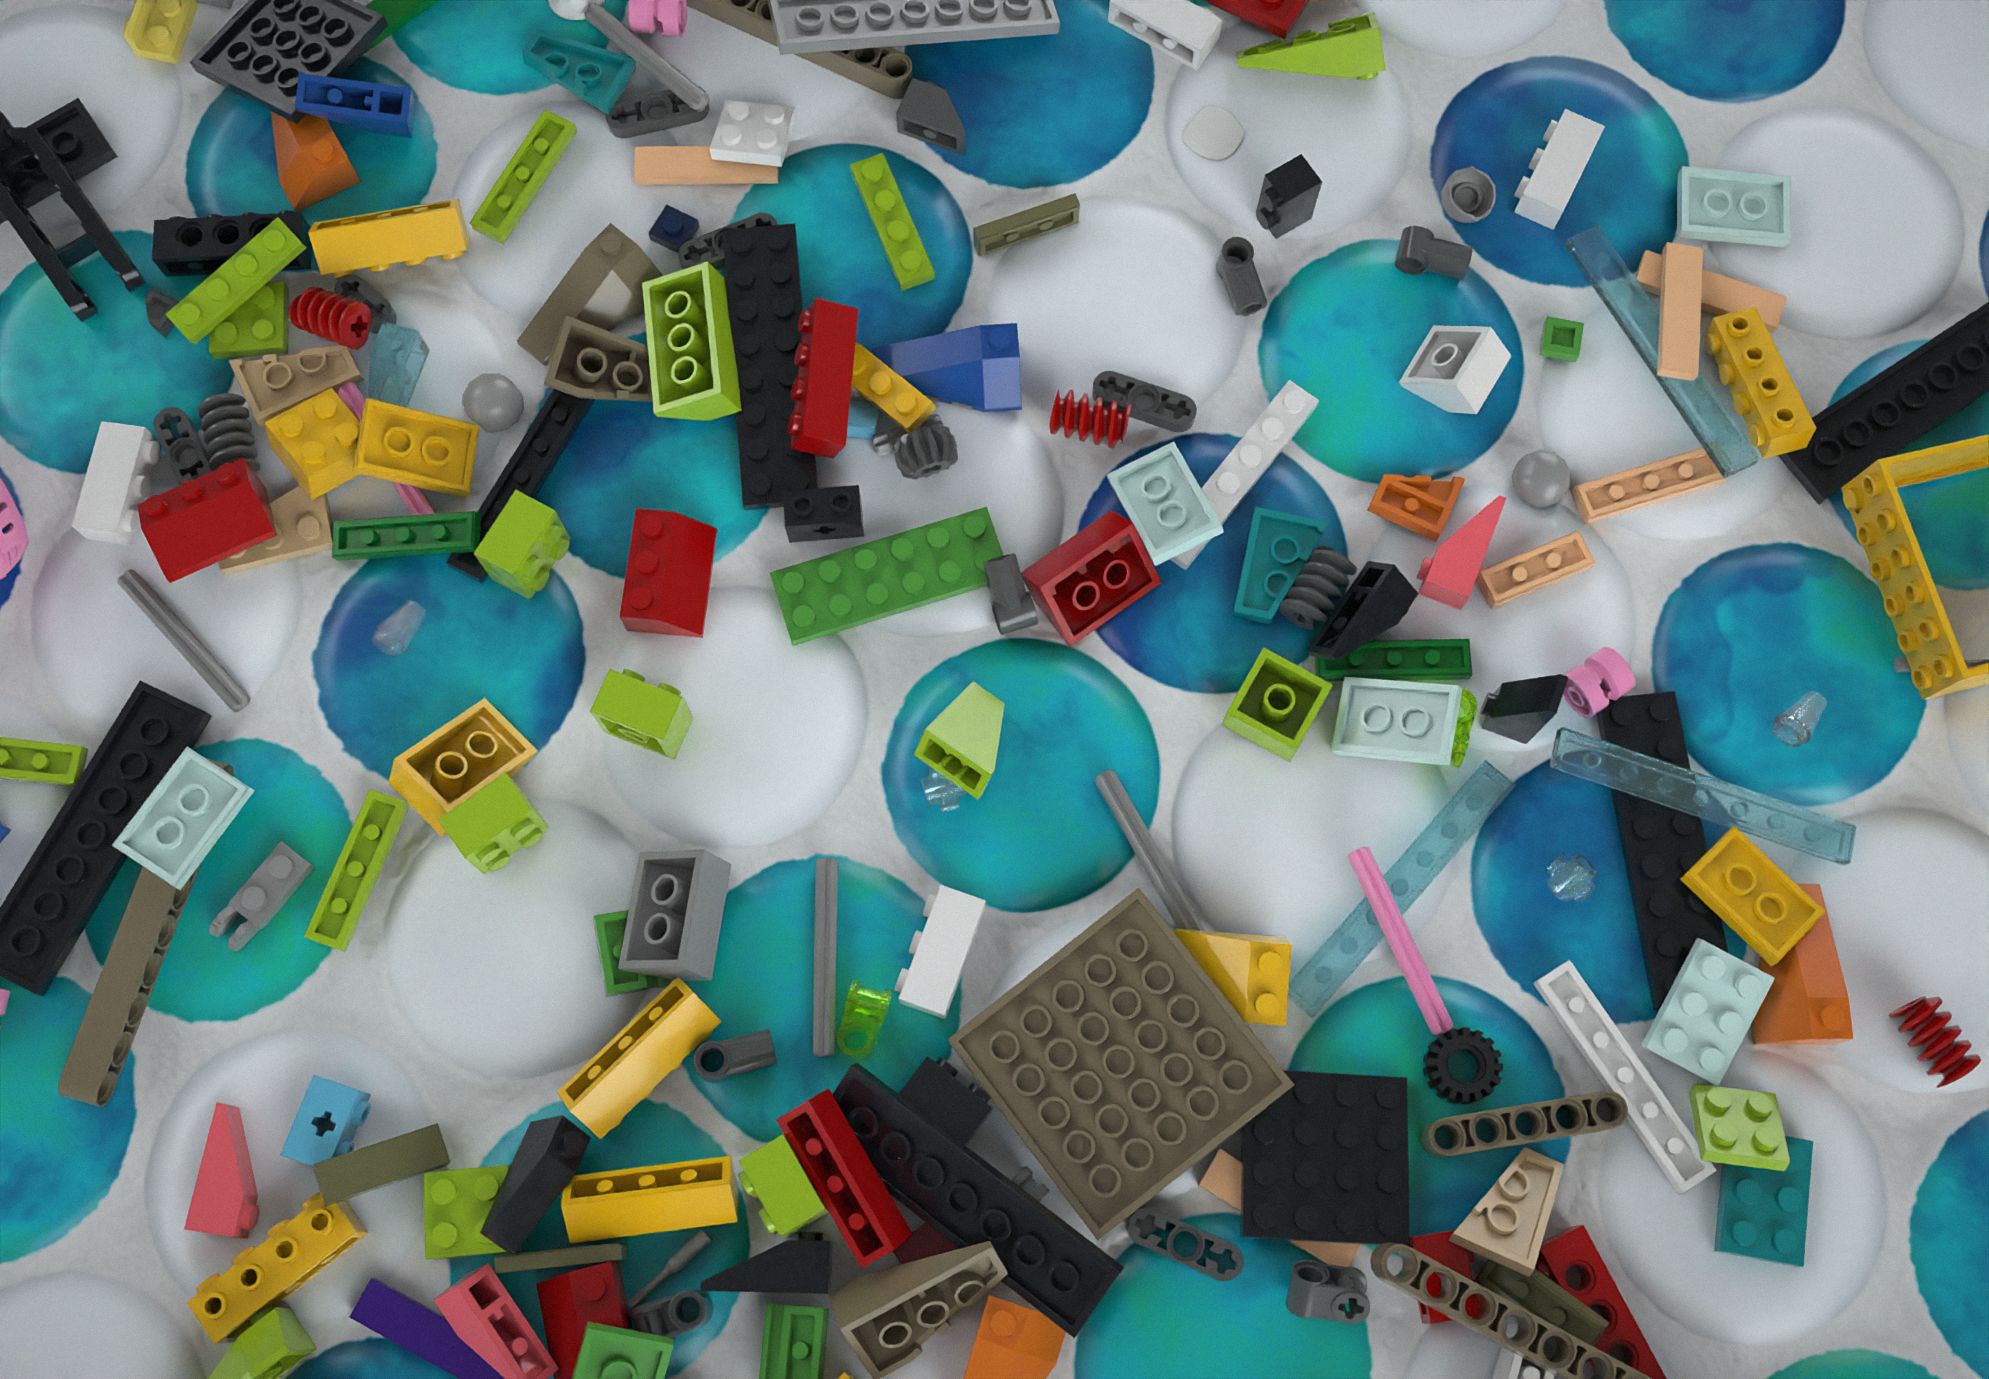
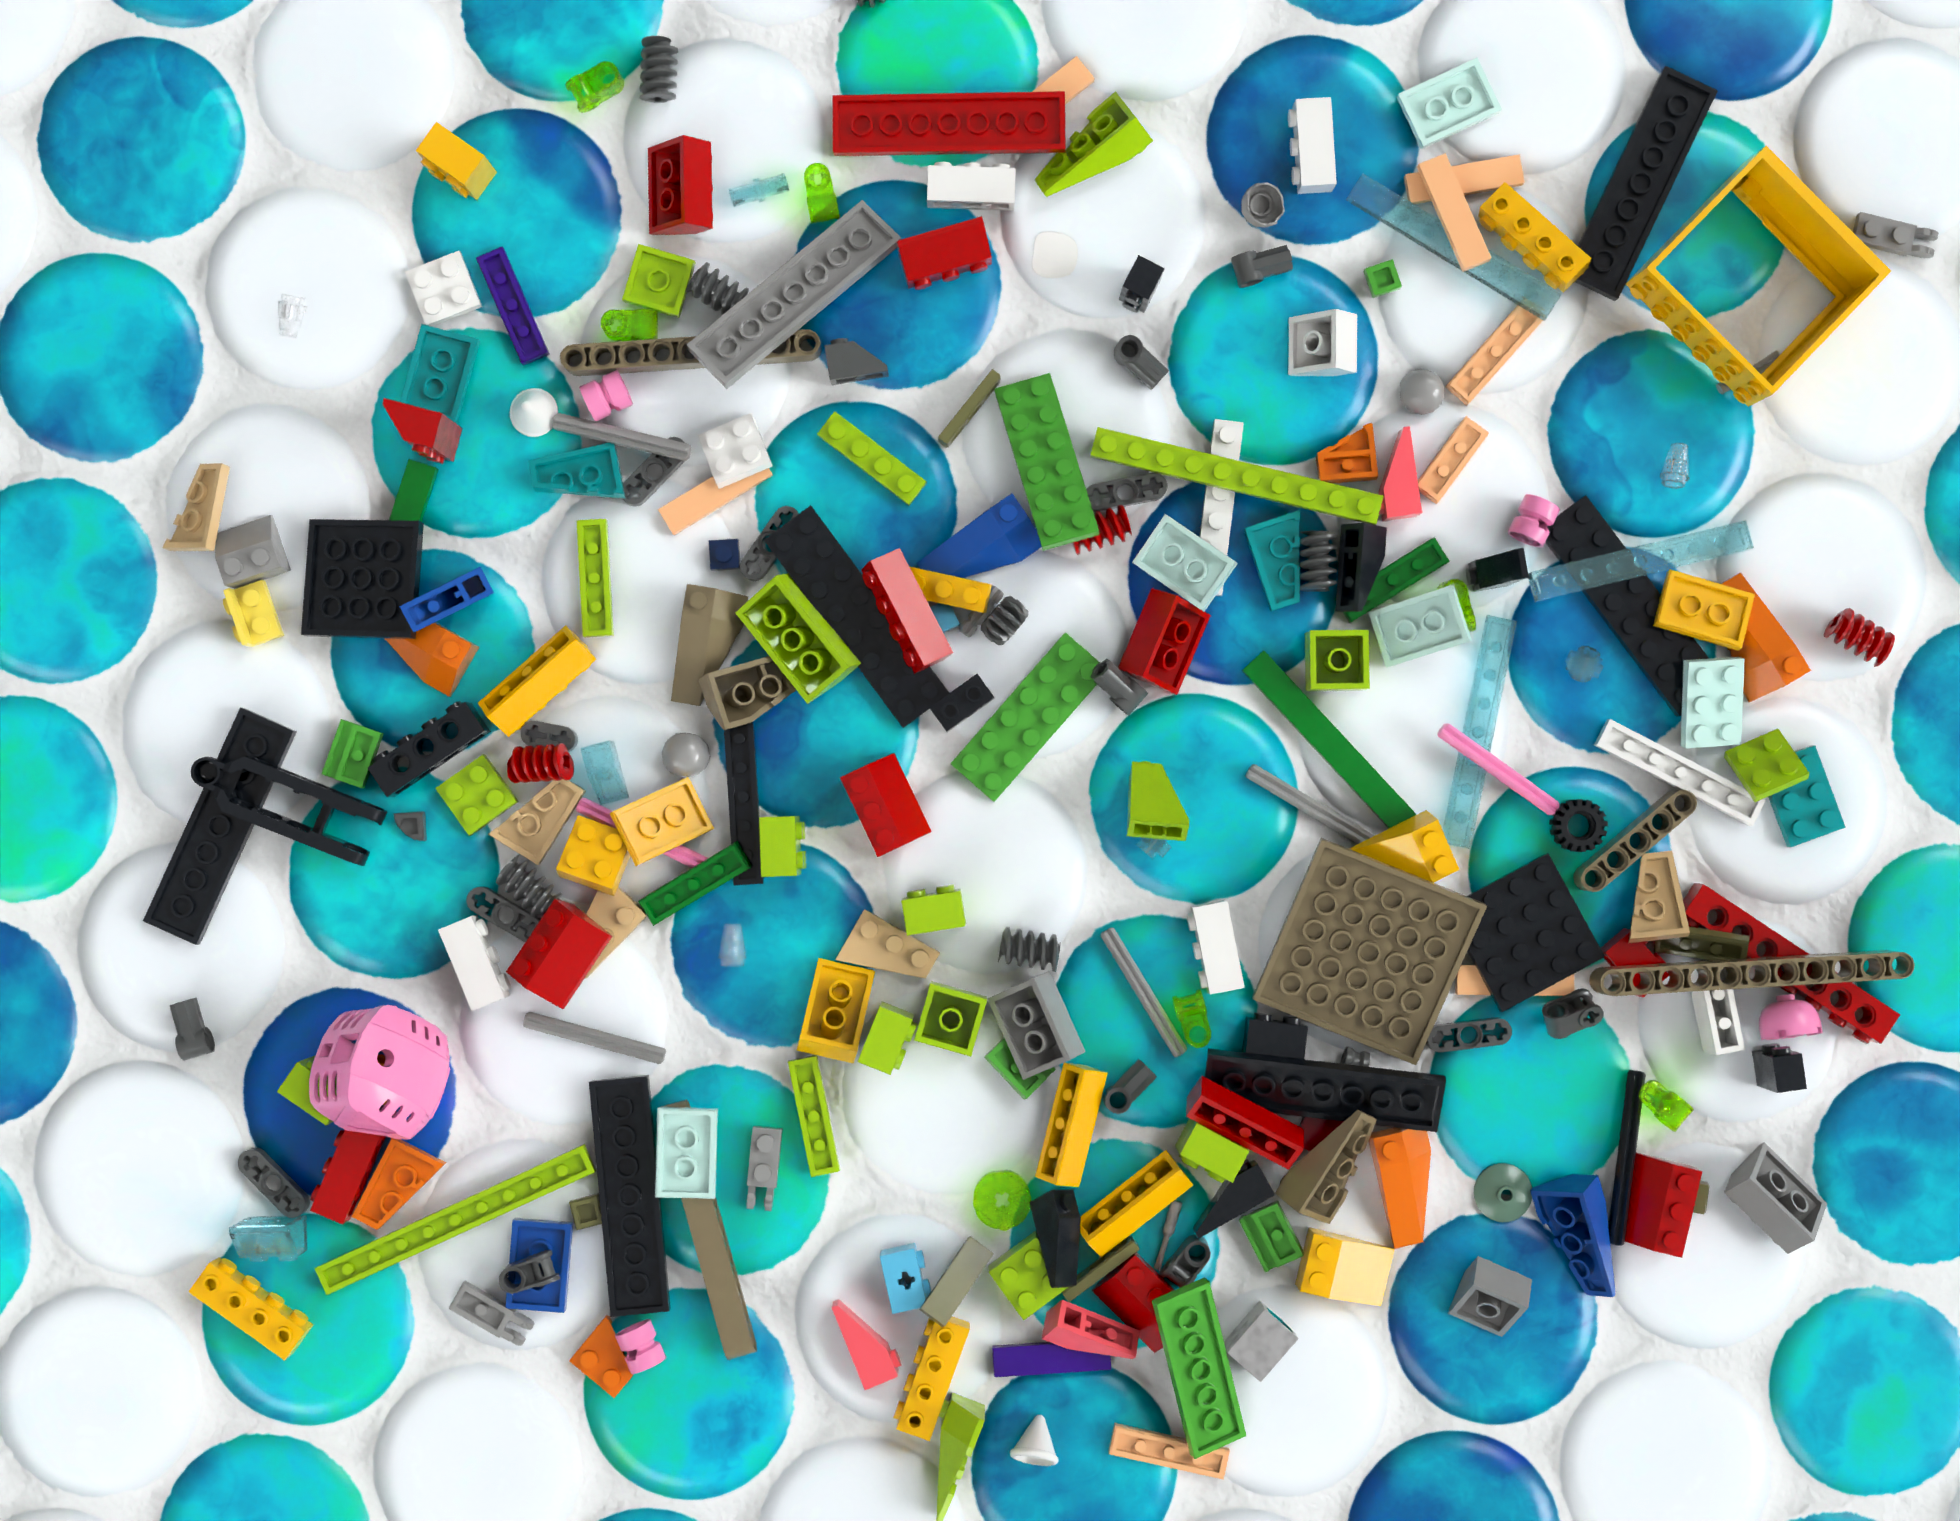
camera: 35 degrees left, 15 degrees up
lime plate [165,217,307,345] -> none
none -> bright green plate [322,719,384,788]
none -> olive tile [569,1193,602,1230]
none -> tan wing [835,909,940,979]
none -> red slope [897,216,992,290]
none -> lime brick [914,981,987,1057]
none -> clear neon green plate [973,1170,1031,1231]
none -> bright green plate [994,373,1099,551]
none -> dark grey piece [998,927,1061,972]
none -> lime plate [1090,427,1383,525]
none -> green tile [1242,651,1417,829]

